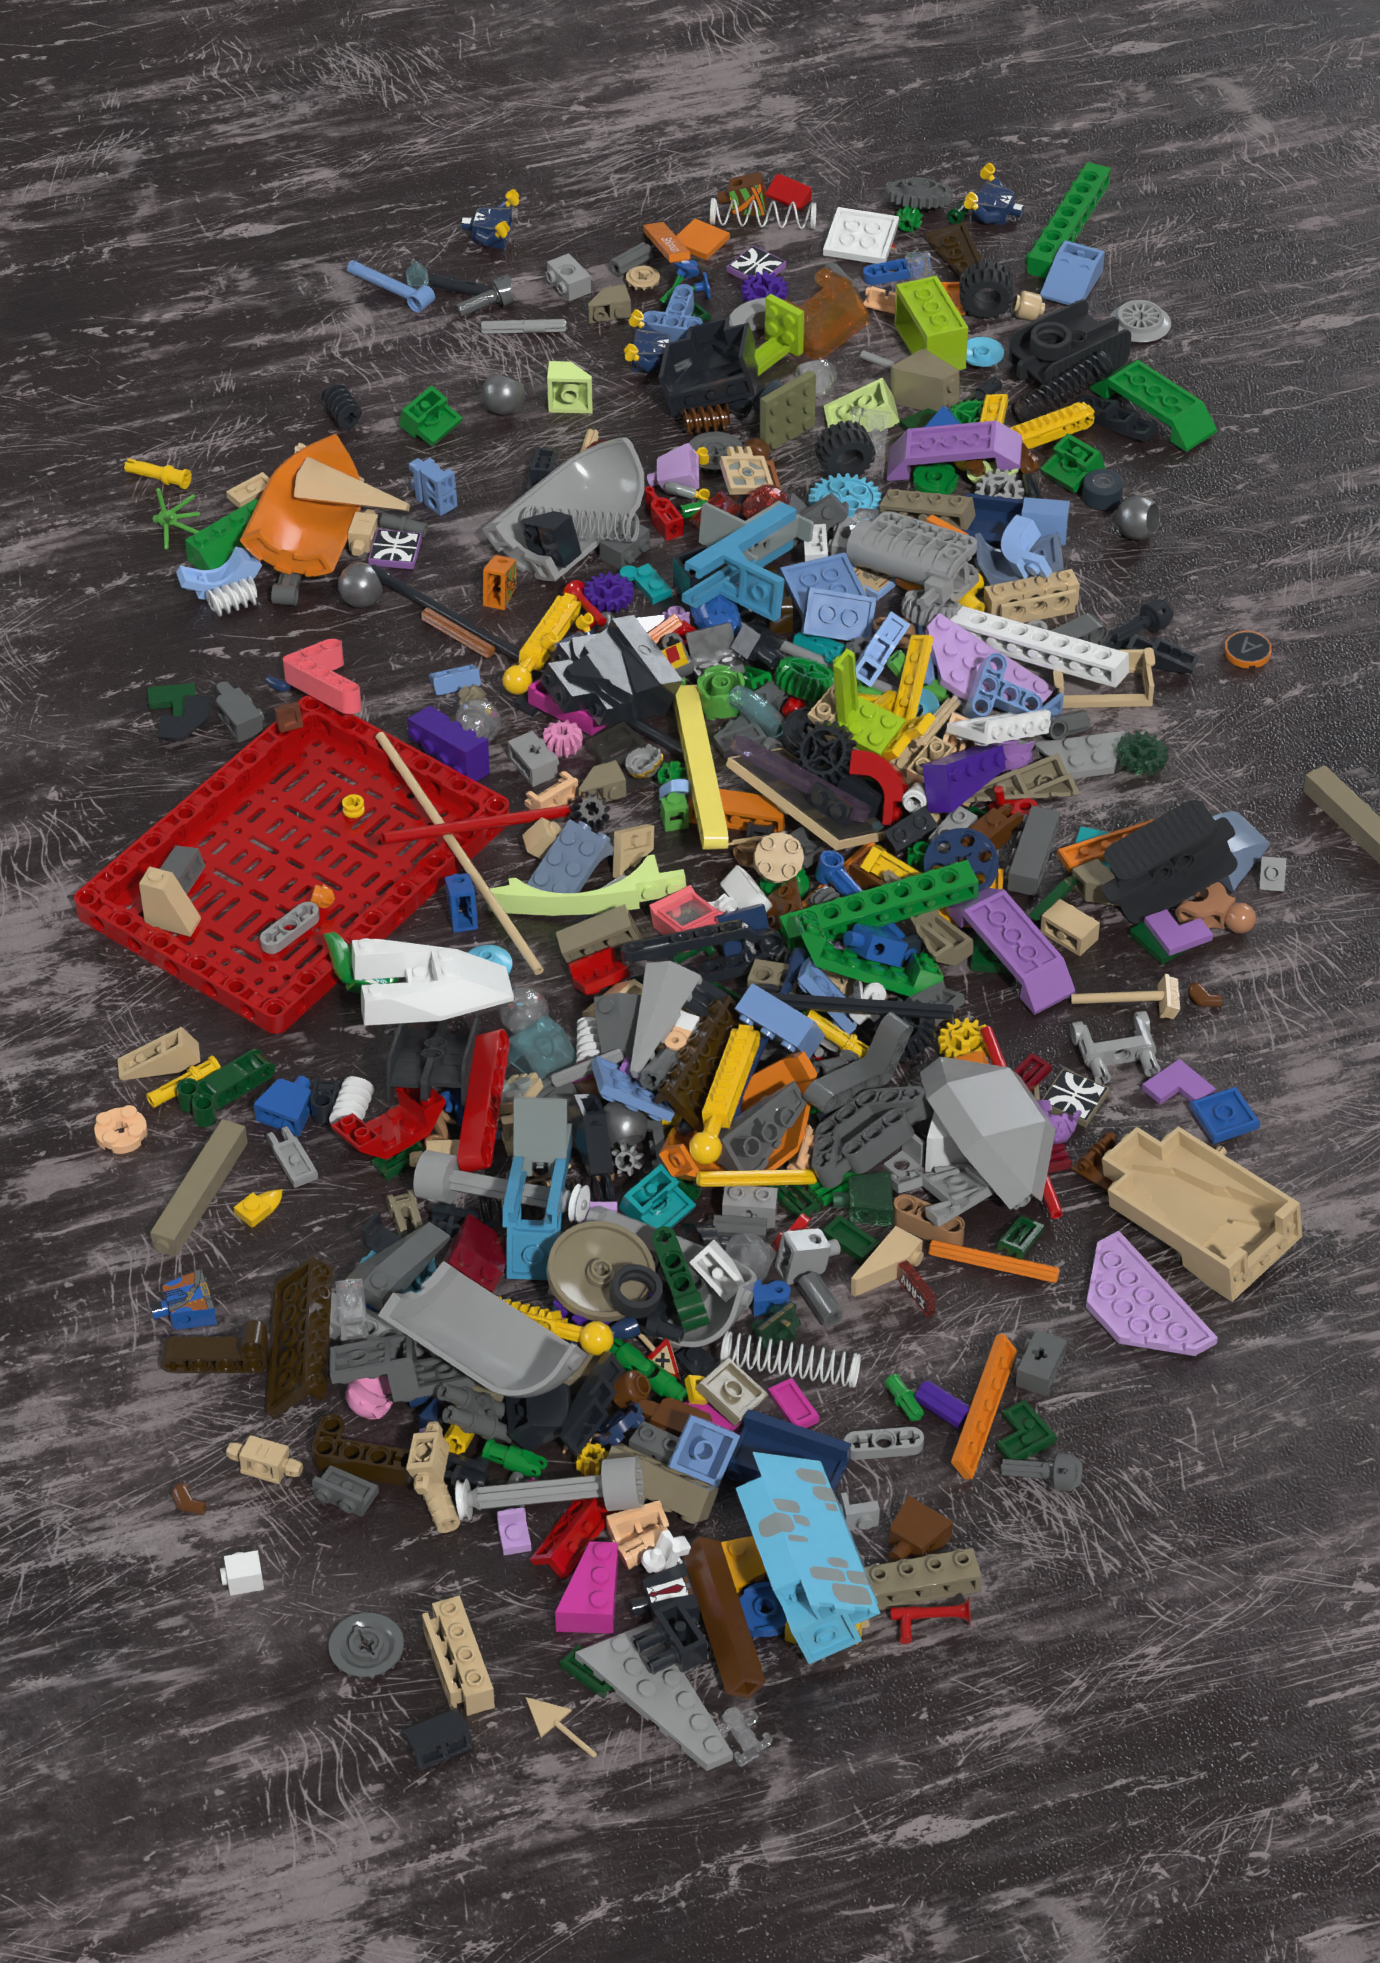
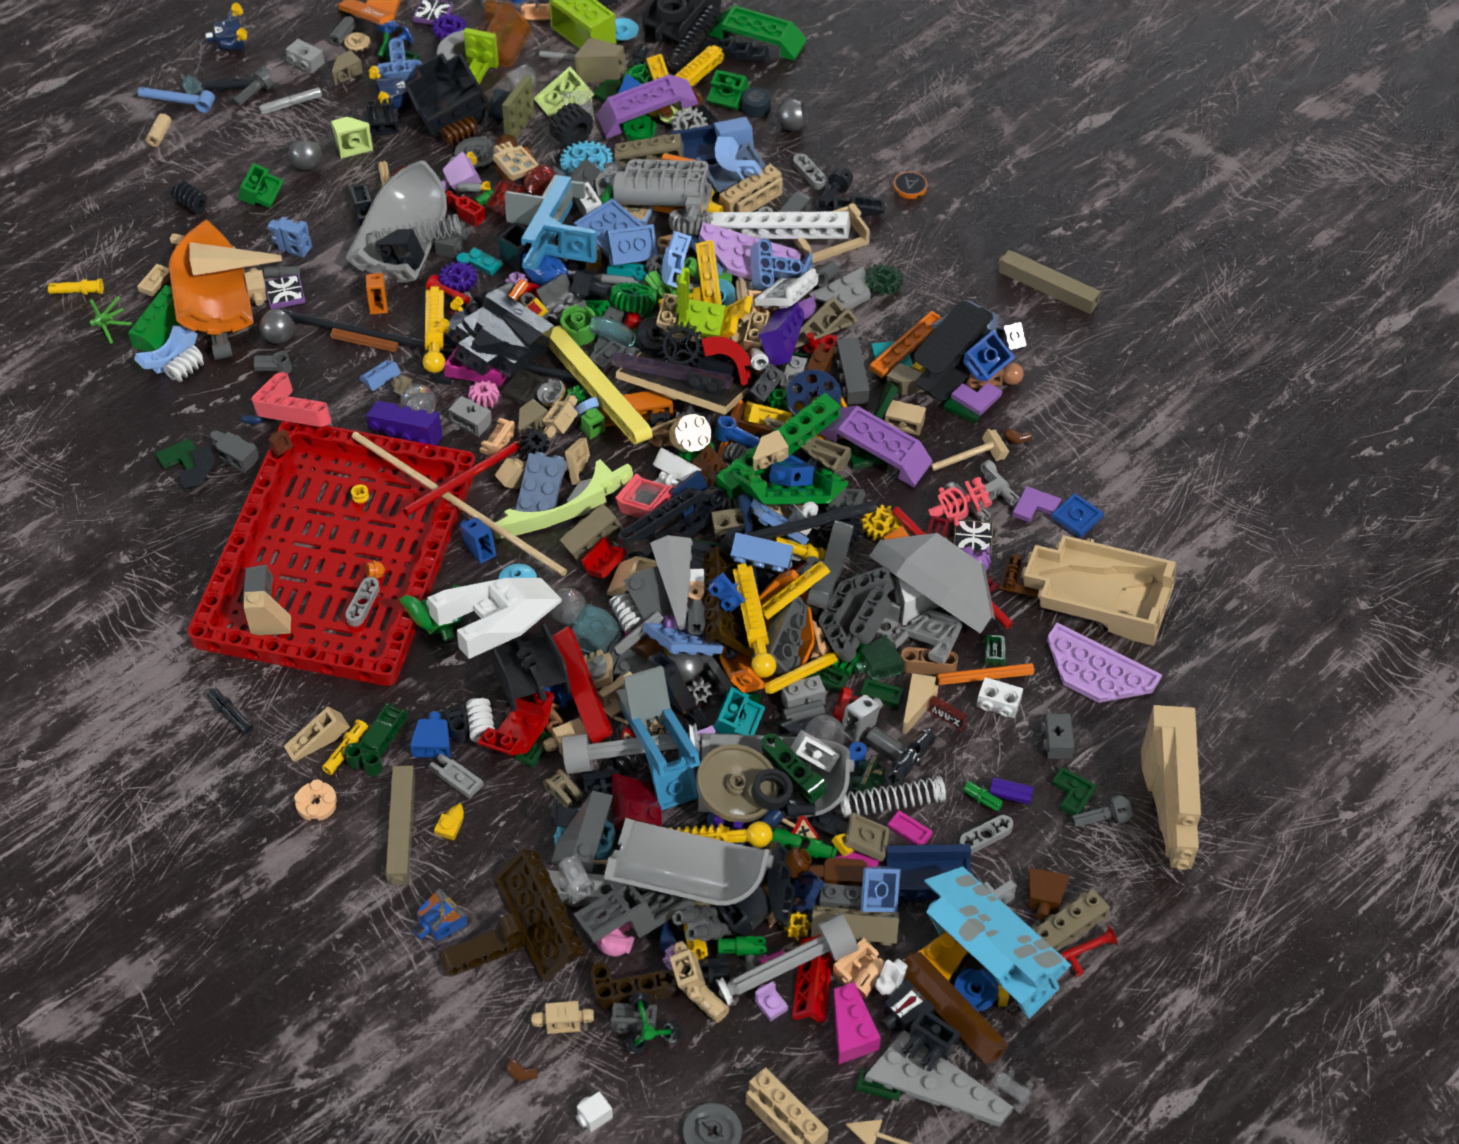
camera: 25 degrees left, 5 degrees up
orange tile [951,1334,1018,1480] -> none
none -> tan axle [146,114,172,147]
none -> black pin [207,687,254,735]
none -> dark grey piece [254,351,292,374]
none -> black brick [364,98,399,136]
none -> tan piece [542,395,578,439]
none -> green pin [599,184,614,204]
none -> black plant [625,992,682,1054]
none -> blue hips [708,573,745,612]
none -> tan slope [753,430,789,471]
none -> yellow tile [761,561,830,619]
none -> light grey beam [793,154,827,190]
none -> black piece [885,728,936,787]
none -> coral torso [928,477,992,526]
none -> blue slope [963,329,1016,382]
none -> white brick [977,677,1023,718]
none -> tan panel [1141,705,1201,870]

